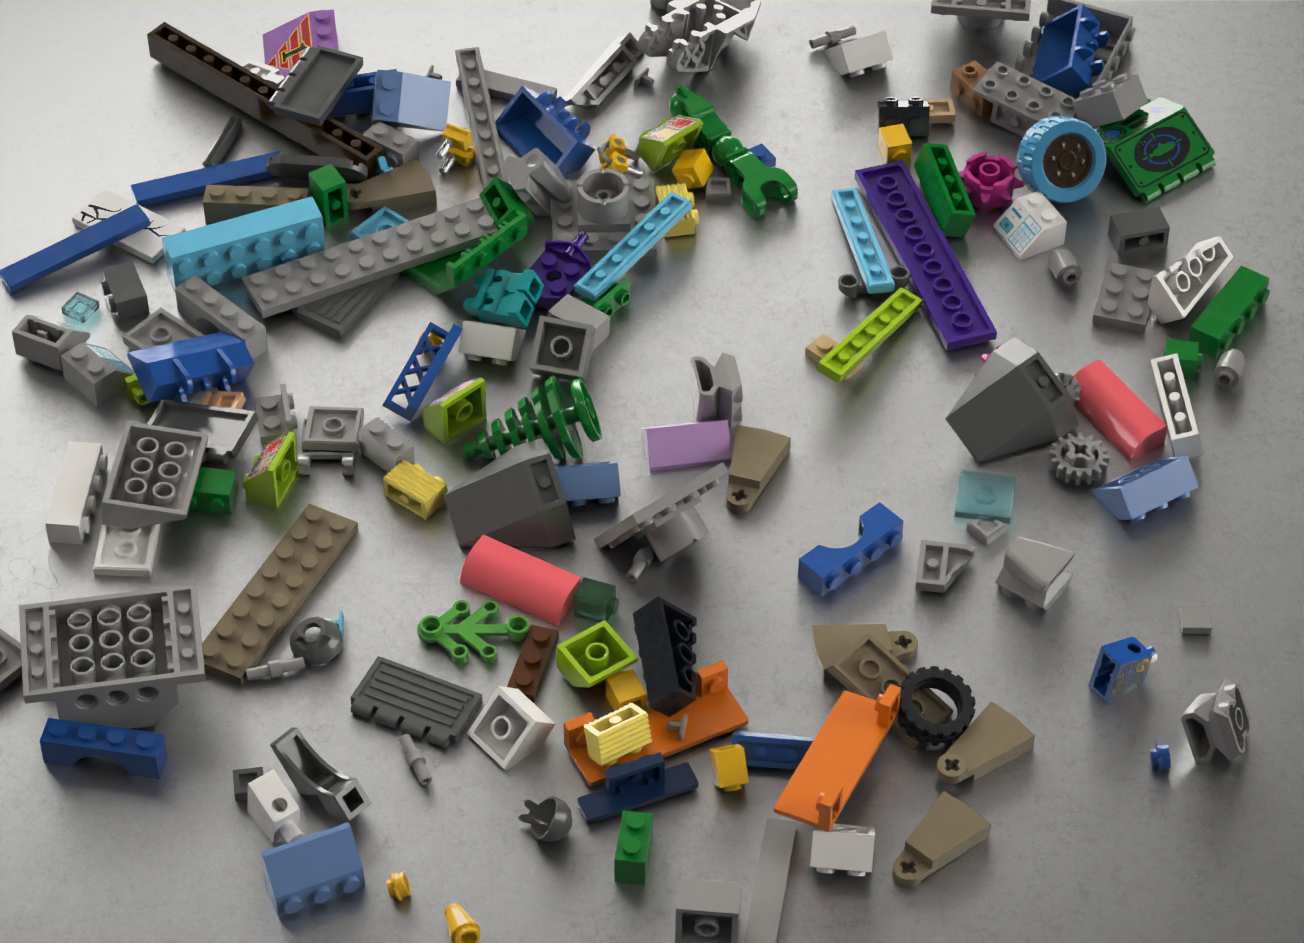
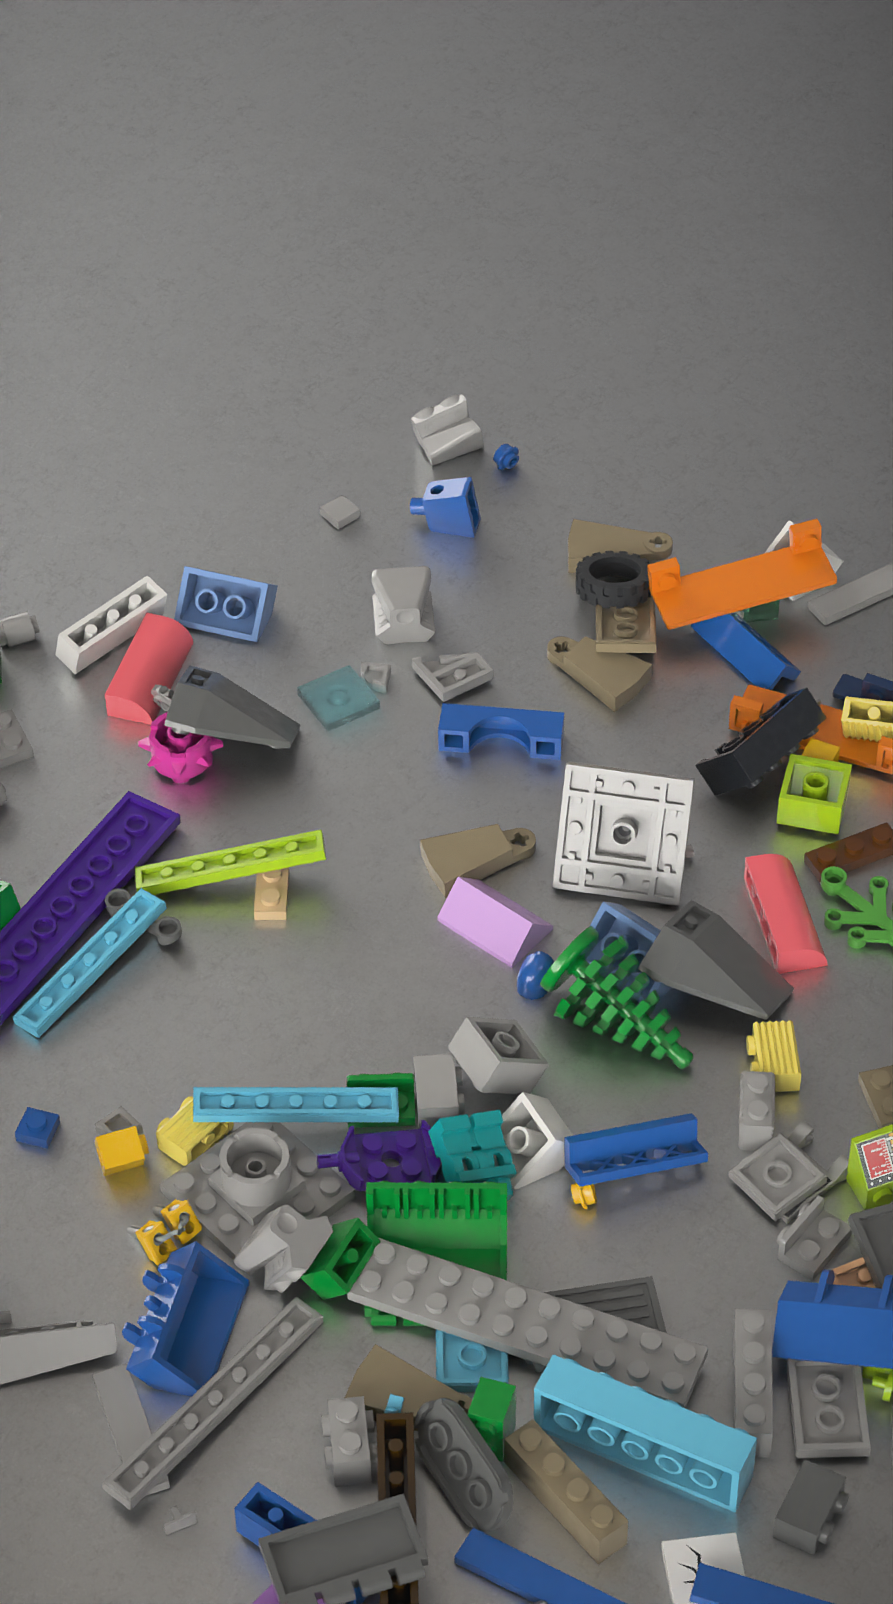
camera: 130 degrees left, 0 degrees up
clear light blue tile [61,292,100,323] -> none
medium blue slope [371,69,451,132] -> none
lime slope [423,378,487,445] -> none
yellow piece [435,123,476,175] -> none
clear green brick [573,577,619,623] -> none
lime slope [635,115,704,172] -> none
green piece [669,84,798,218] -> none
light grey piece [691,352,743,429] -> none
yellow brick [709,744,749,791] -> none
dark tan piece [892,791,991,887] -> none
light grey gear [1049,432,1110,485] -> none
green brick [1163,339,1203,380] -> none
none -> blue piece [517,951,554,1000]

